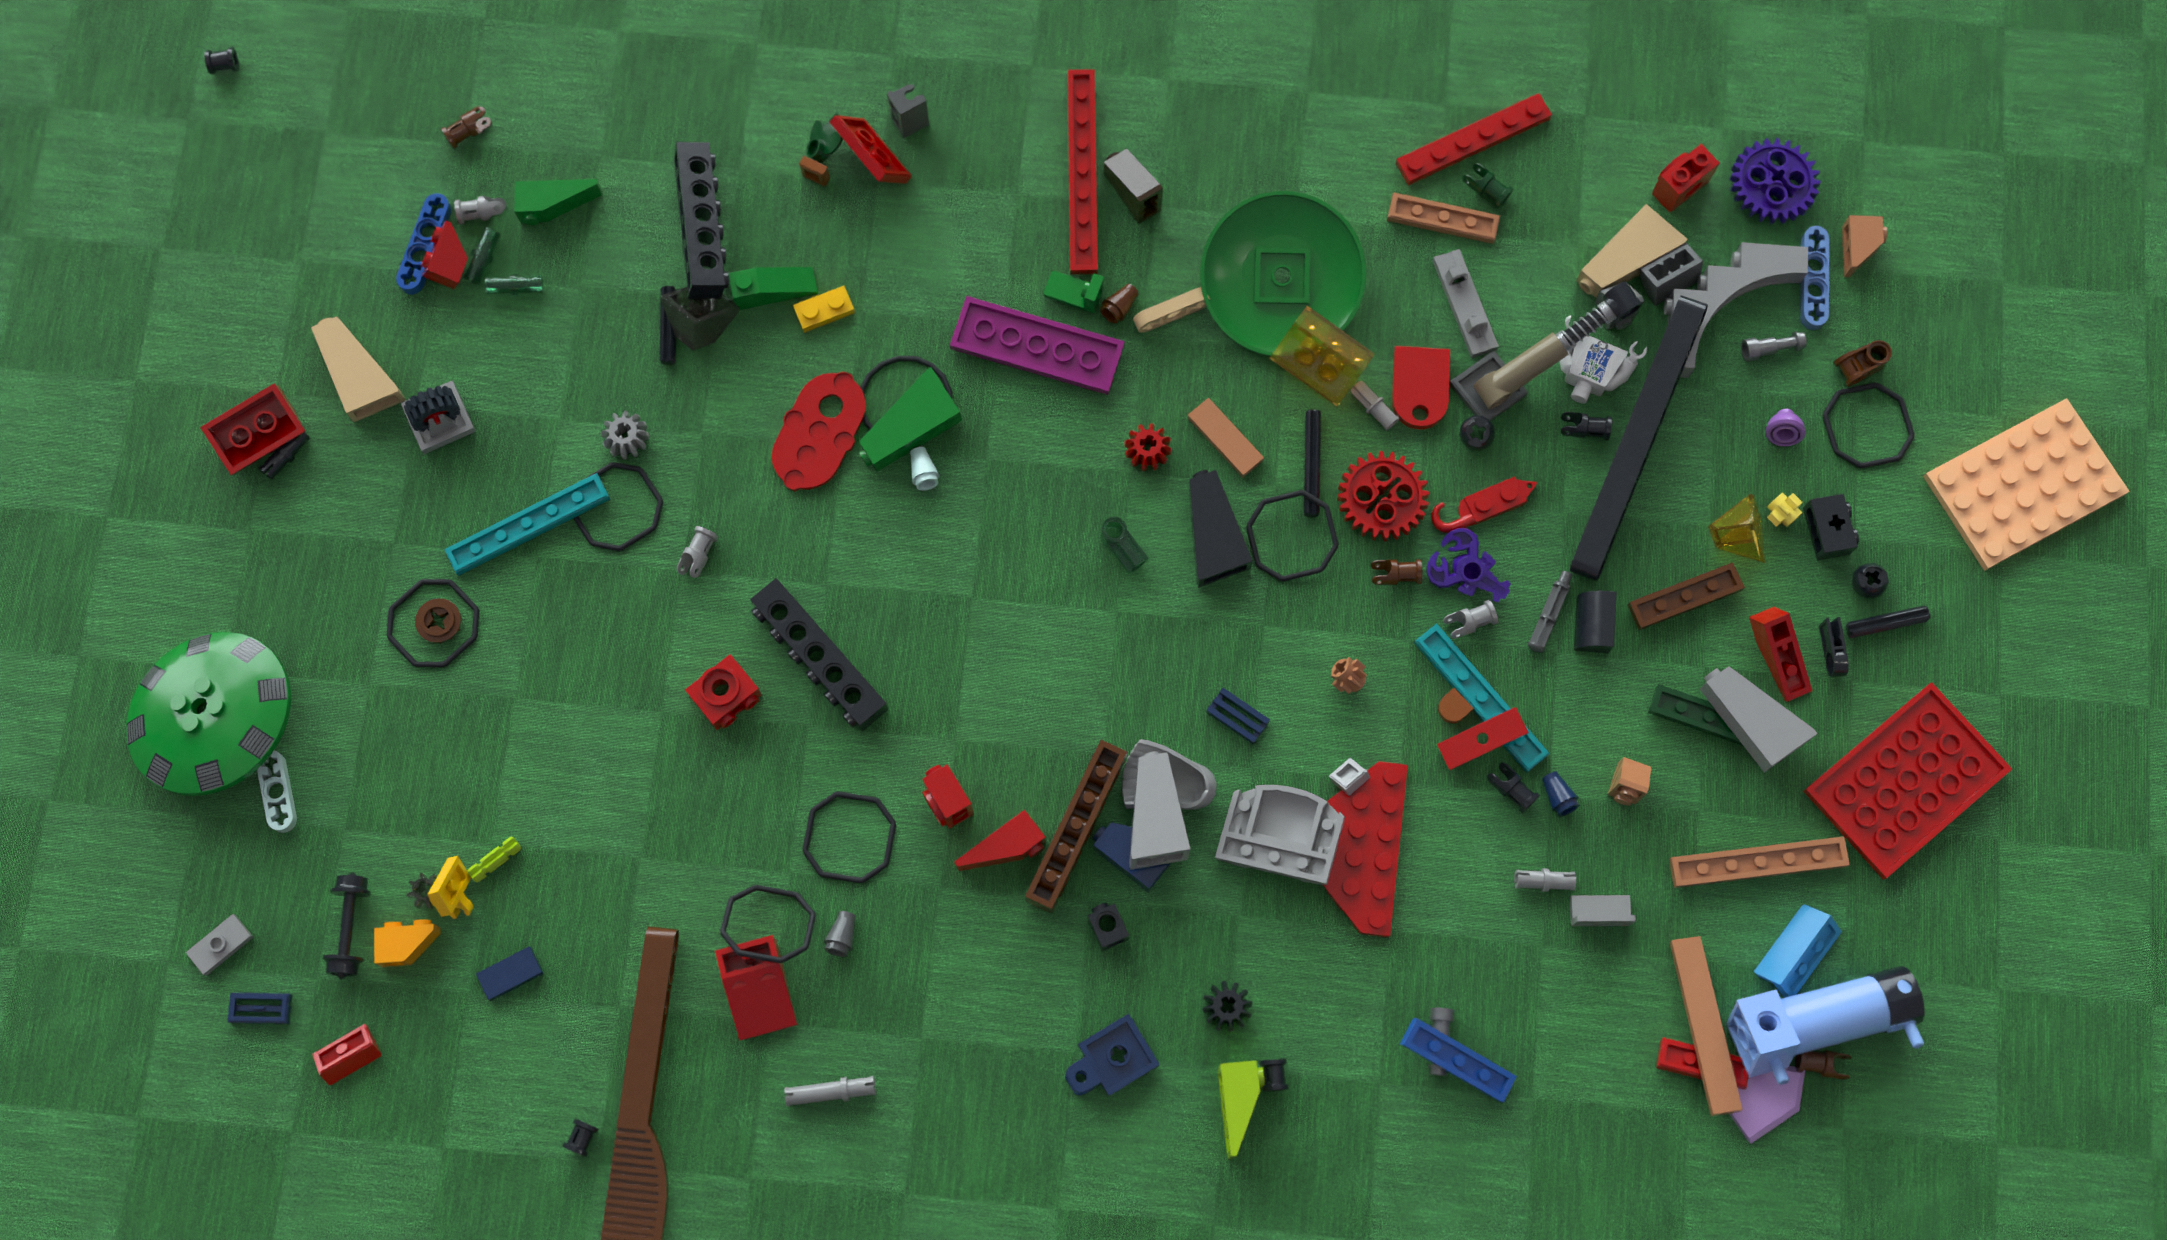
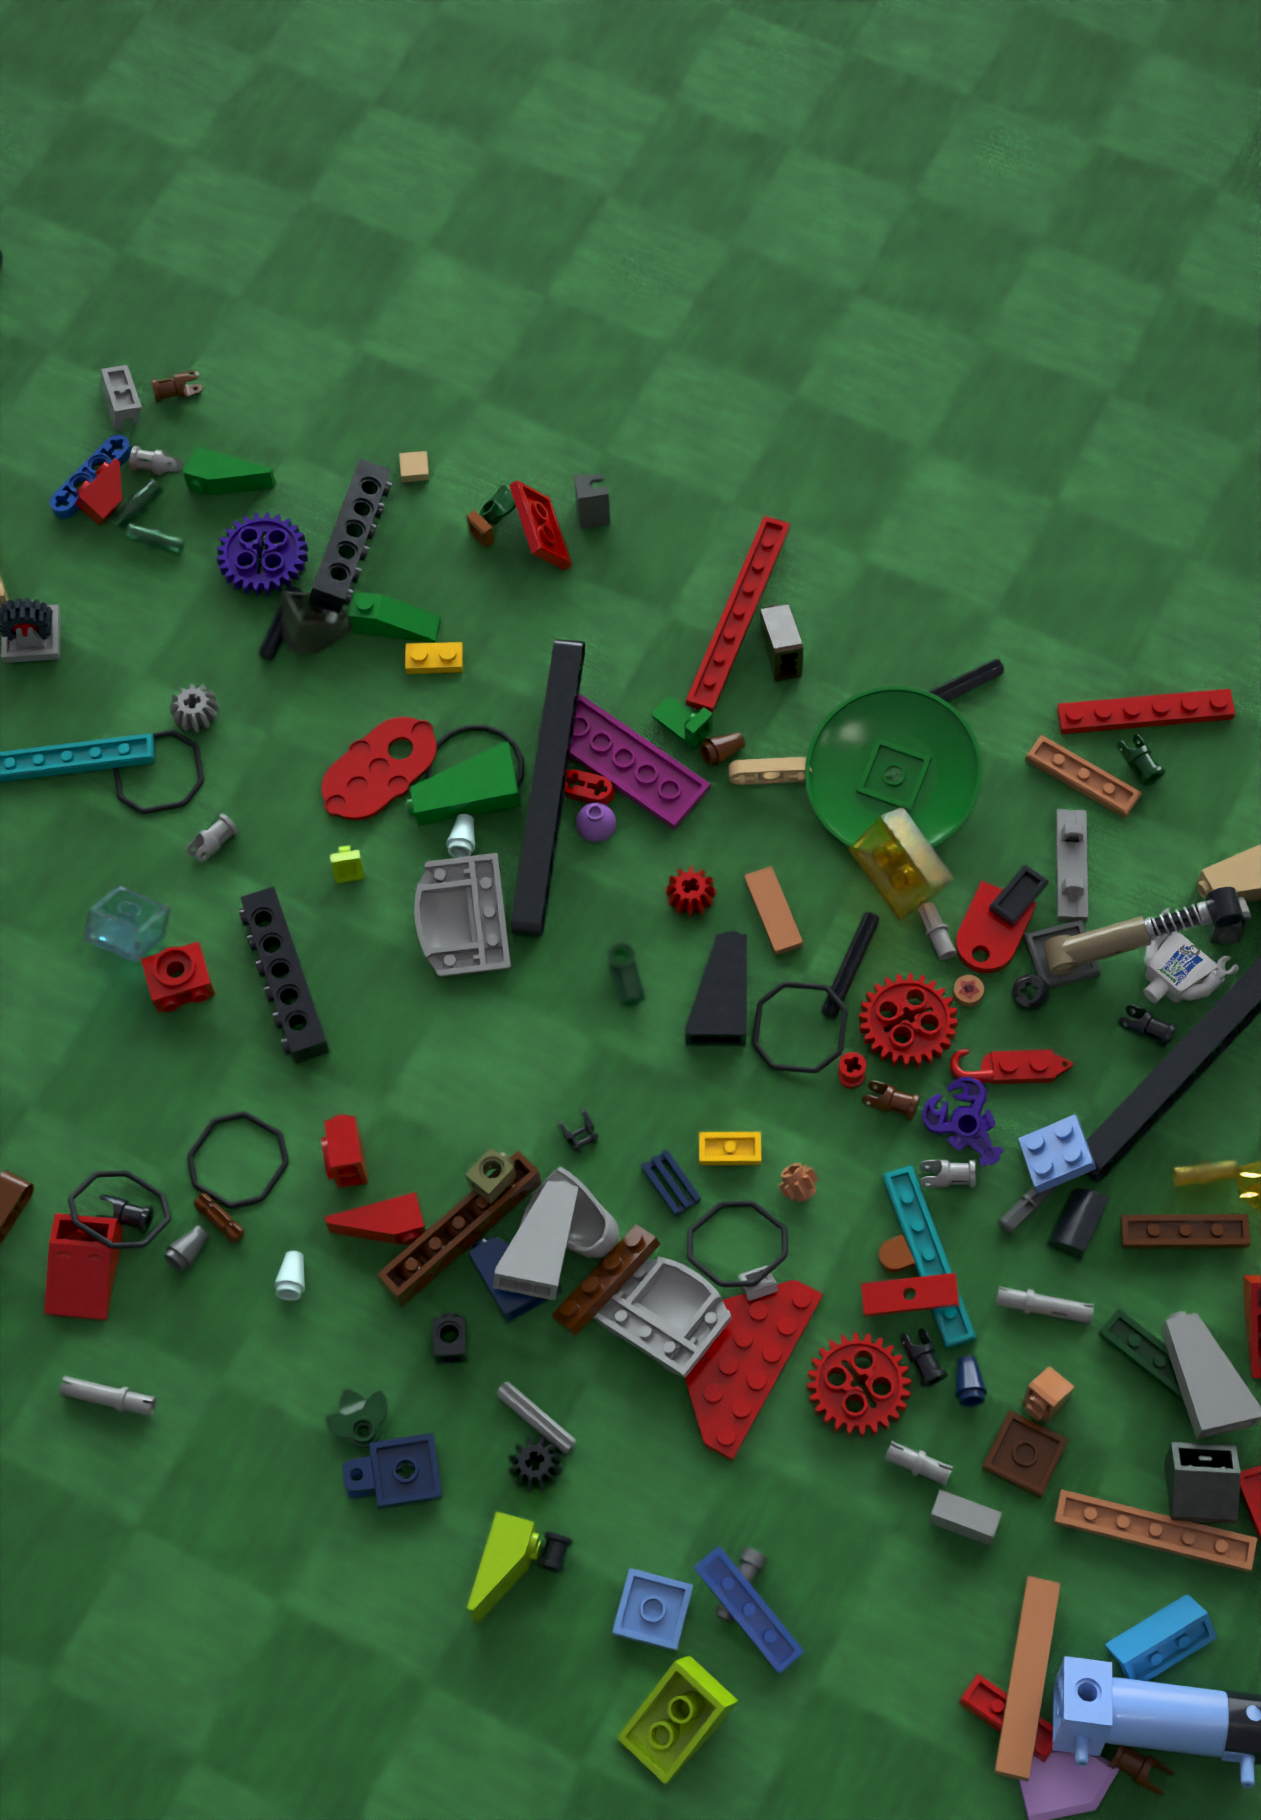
camera: 25 degrees right, 10 degrees down
none -> clear light blue brick [83,885,171,962]
none -> black piece [95,1195,154,1234]
none -> light grey hinge [100,365,142,430]
none -> reddish brown axle [194,1193,245,1243]
none -> dark purple gear [216,512,308,596]
none -> light aqua cone [274,1251,305,1301]
none -> dark green plate [325,1389,388,1448]
none -> lime tile [330,845,365,884]
none -> tan tile [399,451,429,483]
none -> light grey slope [414,853,511,977]
none -> olive brick [465,1147,516,1204]
none -> light grey axle [497,1382,576,1454]
none -> black beam [511,639,585,937]
none -> reddish brown plate [551,1224,660,1336]
none -> black piece [557,1108,599,1153]
none -> red beam [565,770,615,805]
none -> medium lavender brick [576,802,616,842]
none -> medium blue plate [612,1568,693,1652]
none -> lime slope [617,1655,739,1785]
none -> black piece [687,1200,788,1288]
none -> yellow plate [699,1132,761,1165]
none -> red gear [806,1332,911,1438]
none -> red bush [838,1052,867,1089]
none -> black axle [928,659,1004,701]
none -> medium nougat tile [953,975,984,1007]
none -> reddish brown tile [981,1410,1069,1499]
none -> black tile [989,864,1049,927]
none -> light grey pin [995,1286,1094,1324]
none -> medium blue plate [1018,1114,1096,1193]
none -> pearl dark grey slope [1164,1442,1241,1524]
none -> clear yellow pin [1172,1159,1239,1187]

